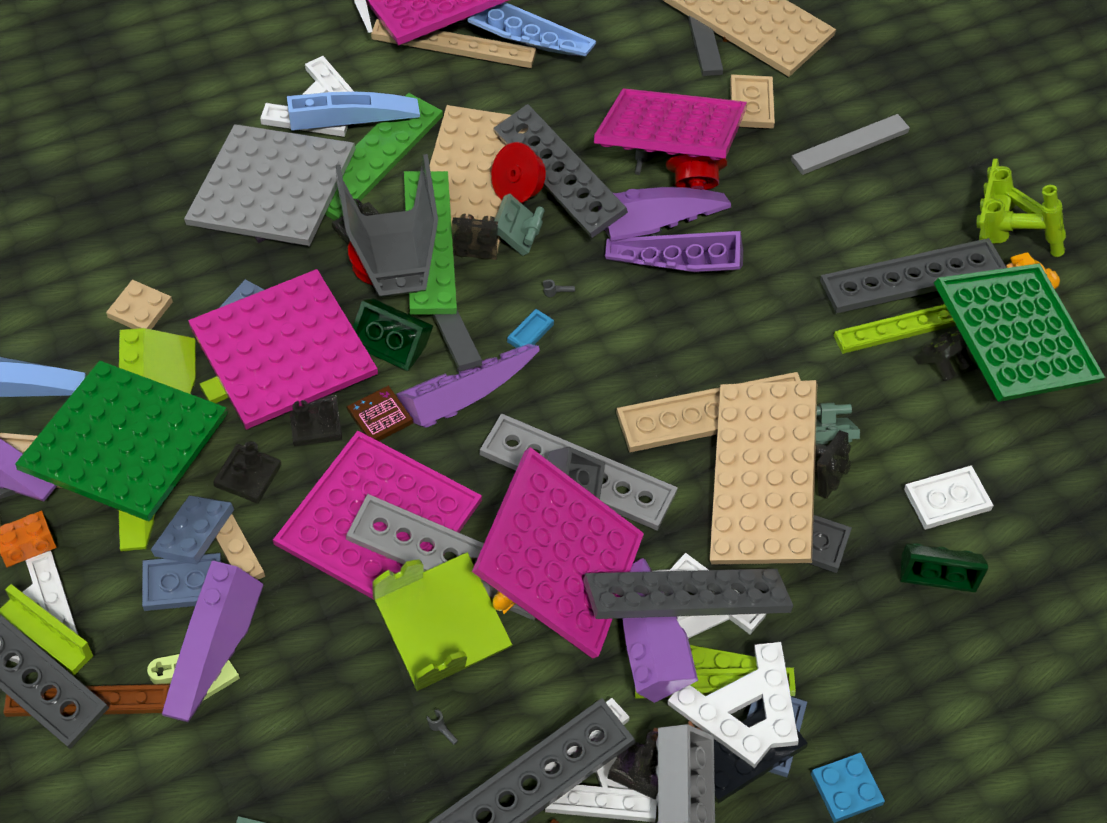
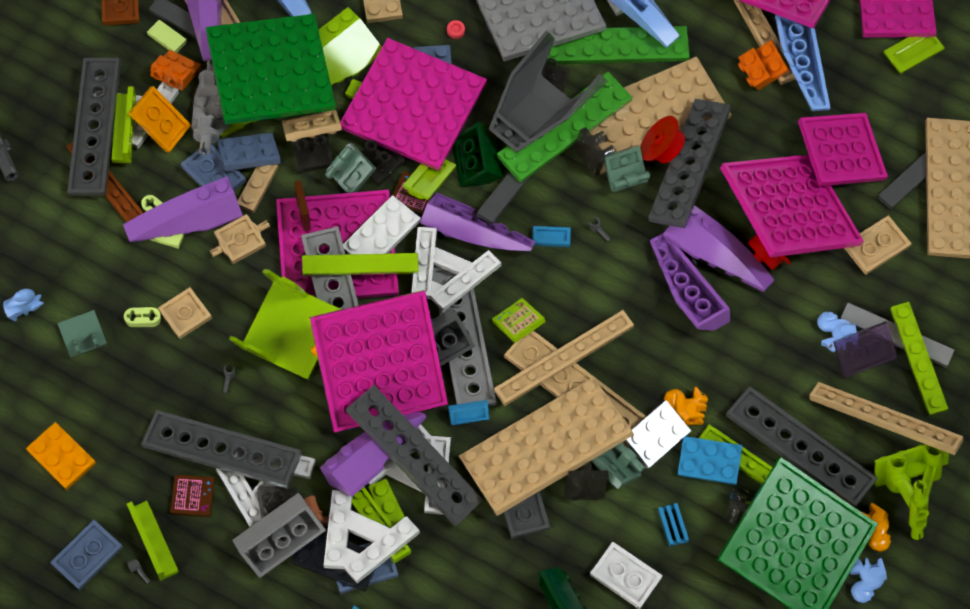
camera: 55 degrees right, 10 degrees up
none -> yellowish green beam [124,307,162,327]
none -> light orange plate [128,86,191,152]
none -> tan plate [158,287,212,339]
none -> light grey plate [192,60,230,155]
none -> tan plate [210,214,270,264]
none -> tan plate [282,110,342,142]
none -> reddish brown tile [294,180,311,231]
none -> lime tile [302,253,419,276]
none -> sand green plate [325,143,376,193]
none -> white plate [343,195,421,254]
none -> lime piece [402,160,456,200]
none -> white plate [412,227,501,312]
none -> coral tile [447,20,465,39]
none -> dark azure tile [448,400,490,425]
none -> lime tile [492,298,546,343]
none -> tan plate [494,310,634,406]
none -> white plate [625,401,691,468]
none -> dark azure tile [658,503,689,547]
none -> light orange animal [664,387,708,426]
none -> dark azure plate [678,436,742,485]
none -> orange plate [738,40,789,91]
none -> dark pink plate [798,113,888,186]
none -> tan plate [810,382,963,455]
none -> light blue animal [817,311,858,352]
none -> clear purple tile [833,322,897,378]
none -> light blue animal [849,558,887,603]
none -> lime plate [890,302,948,416]

